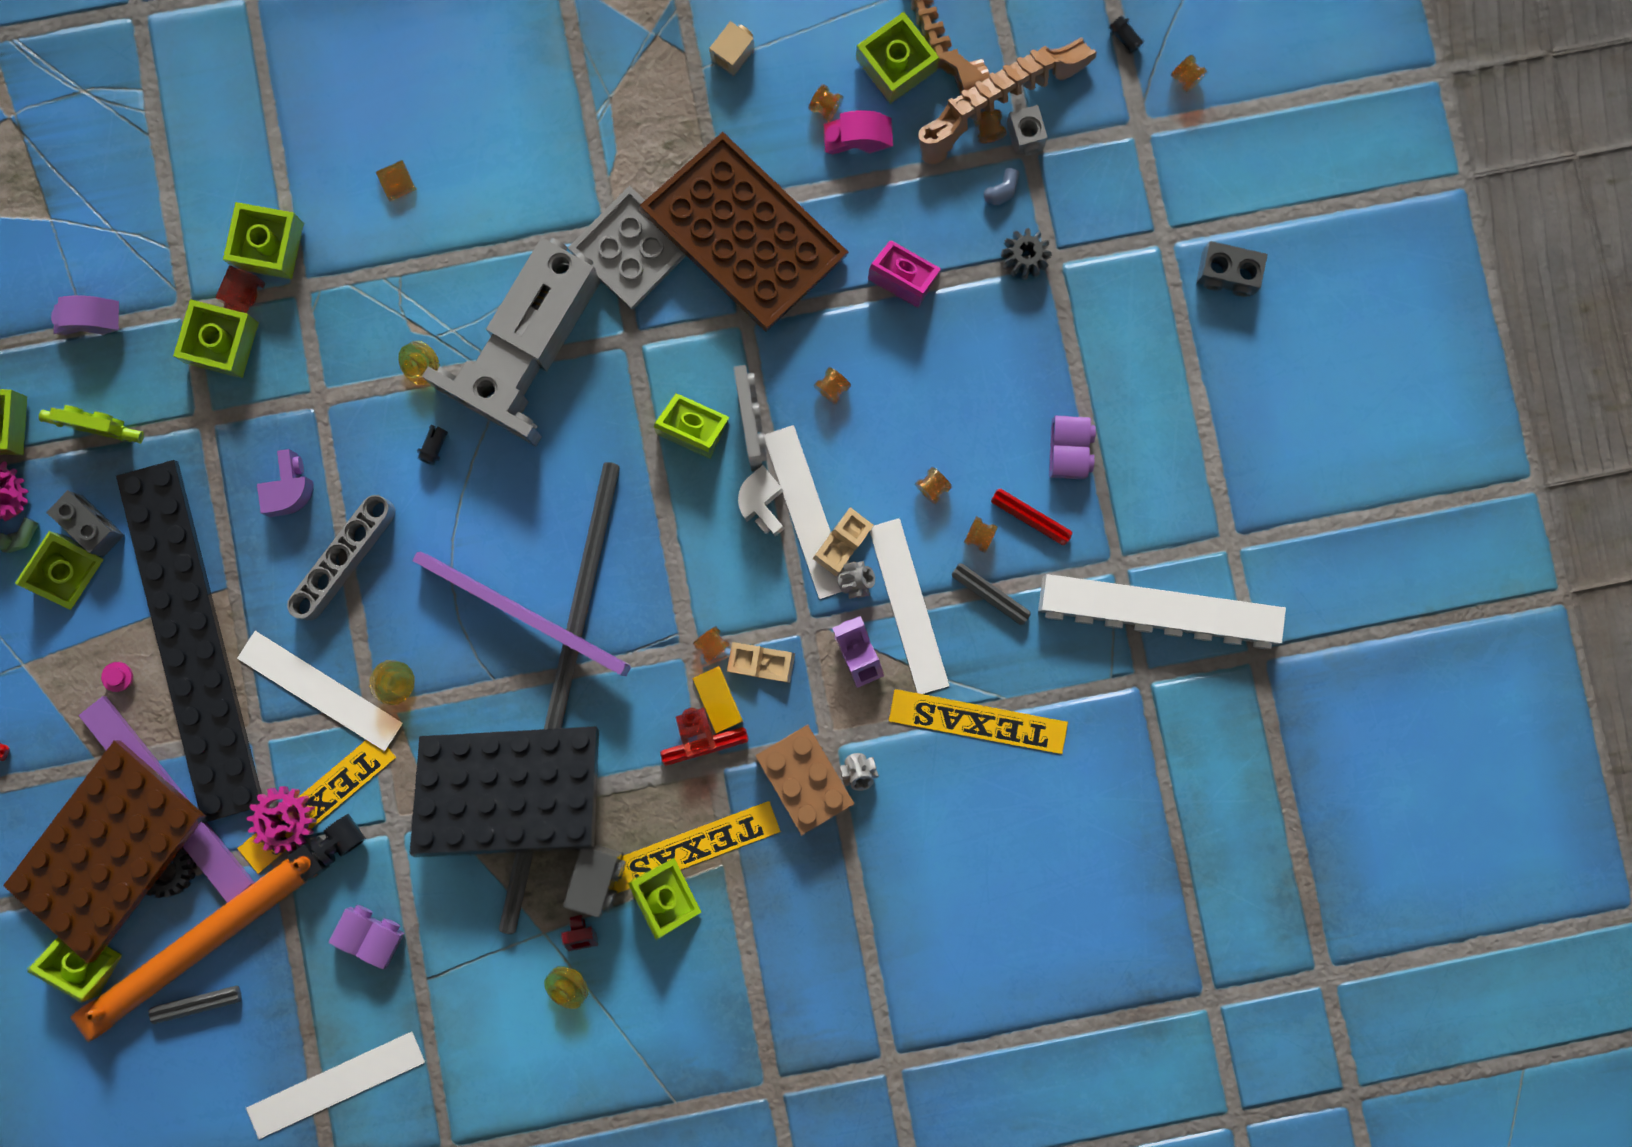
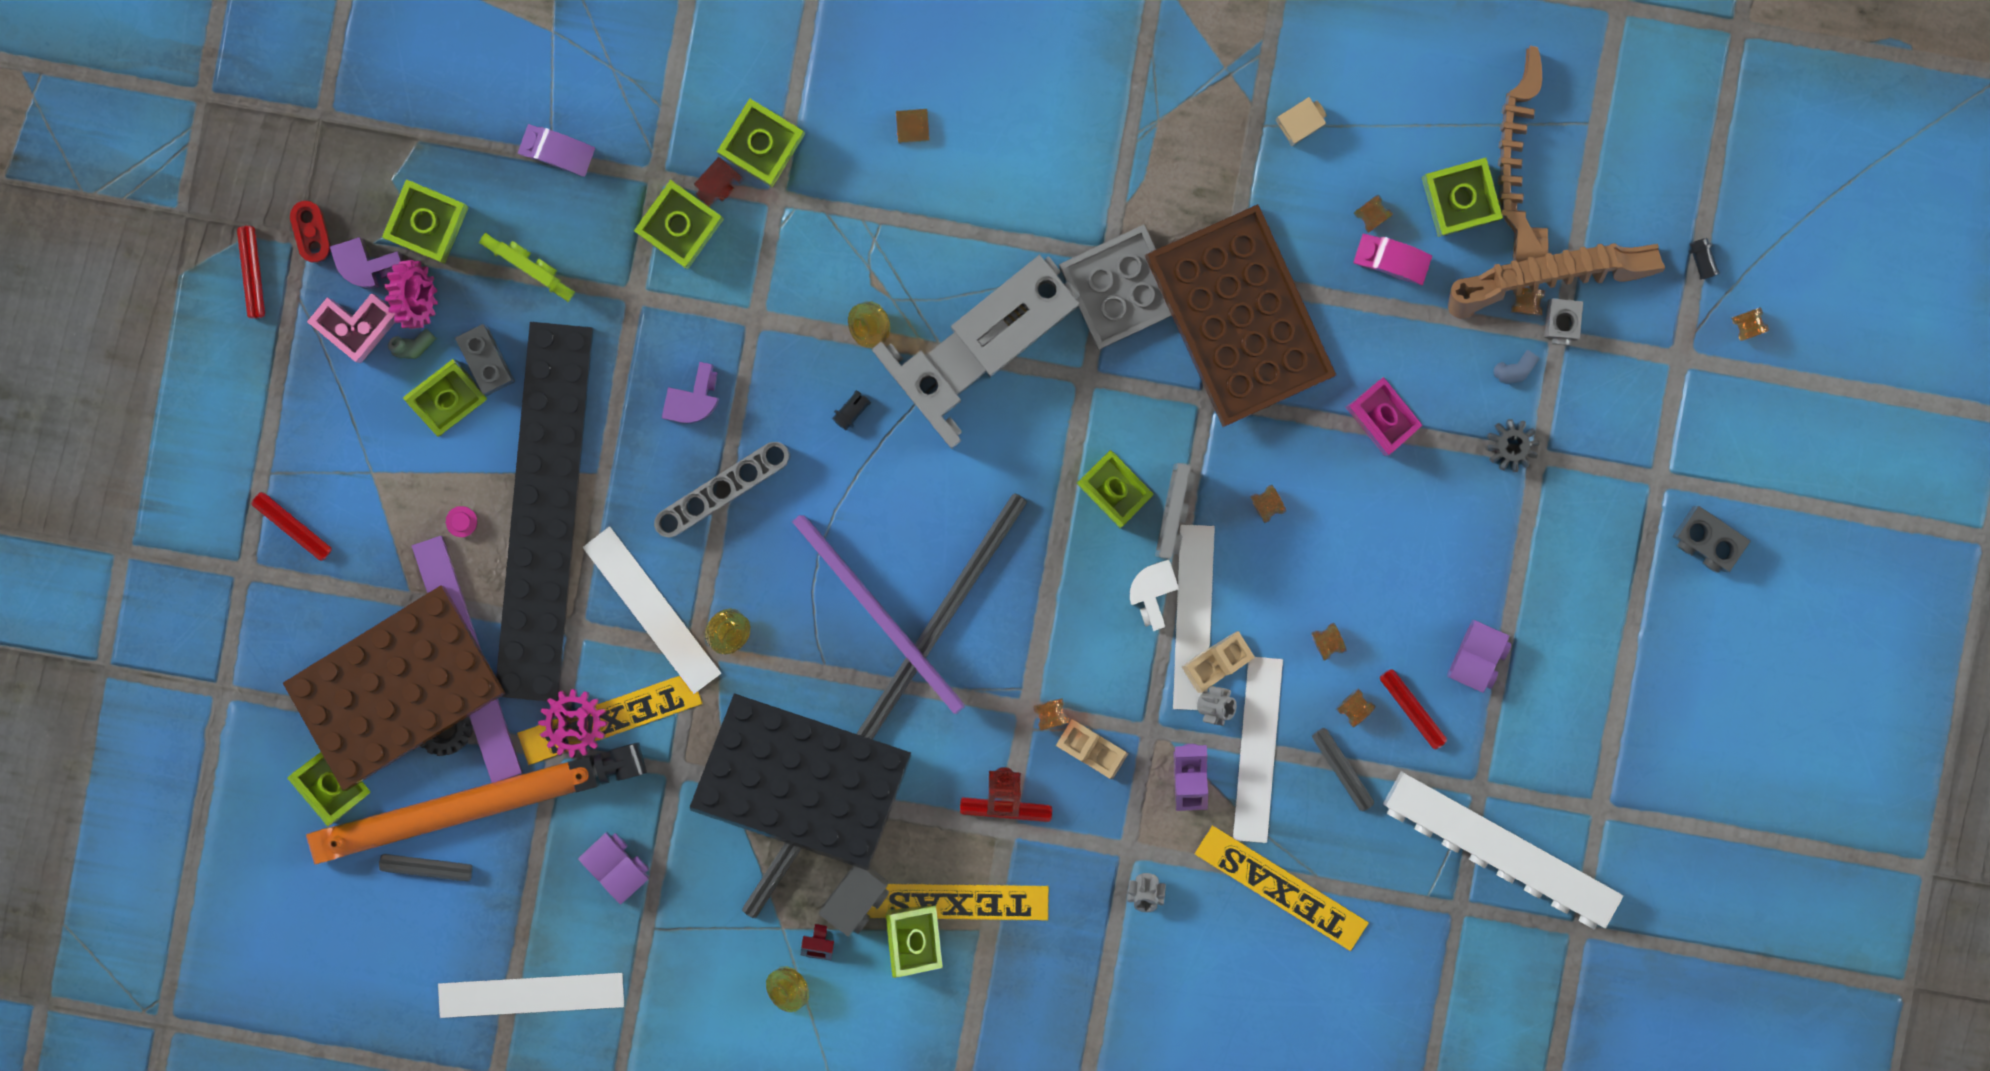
camera: 30 degrees right, 5 degrees up
yellow slope [692,666,744,733] -> none
medium nougat brick [755,725,854,835] -> none

